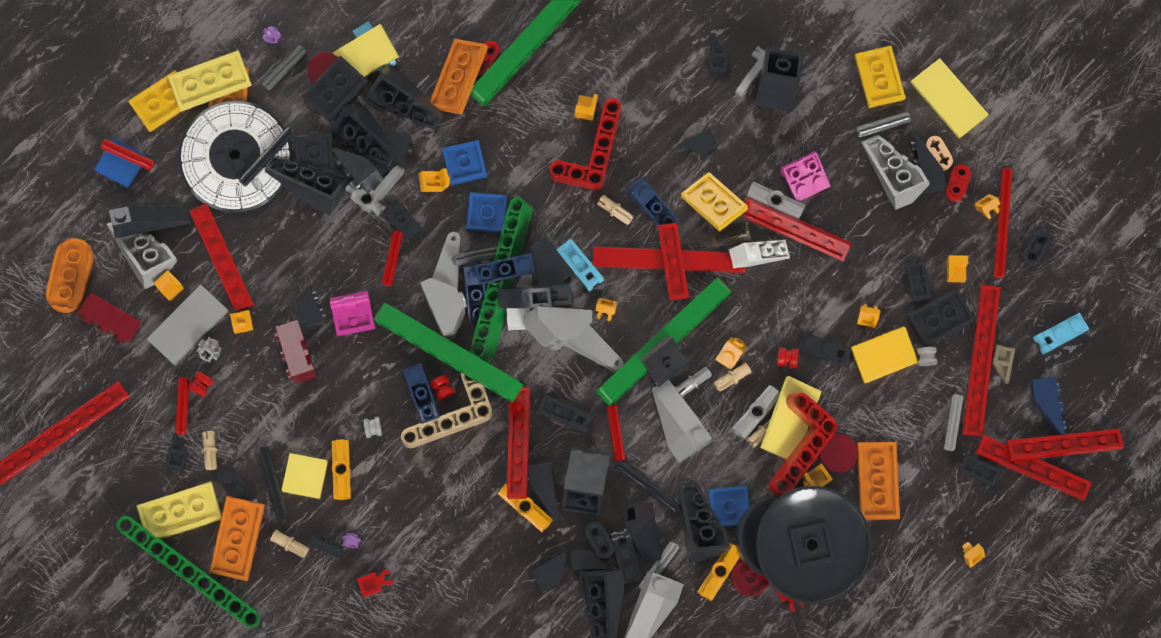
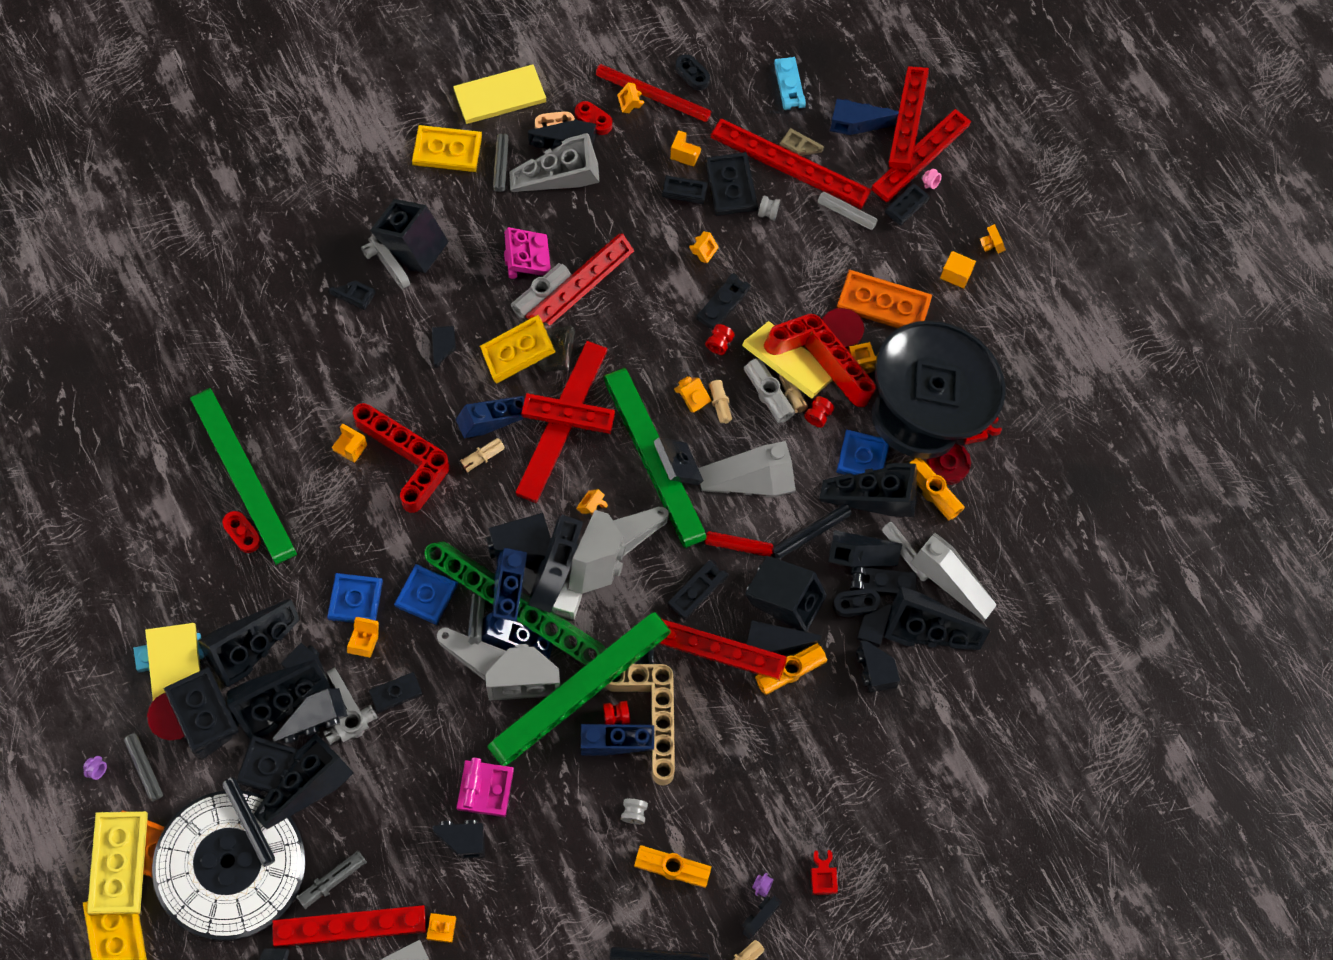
camera: 75 degrees left, 10 degrees down
wedge [274,320,317,384] -> none
light yellow tile [282,453,328,499] -> none
red axle [382,231,403,286] -> none
orange tile [430,39,488,115] -> none
medium azure plate [557,239,604,292] -> none
light grey axle [675,367,712,397] -> none
white slope [729,240,790,268] -> none
yellow tile [851,326,918,383] -> none
none -> dark grey pin [296,850,367,910]
none -> red wheel [804,396,835,428]
none -> bright pink plate [922,169,941,189]
none -> light orange panel [940,251,976,289]

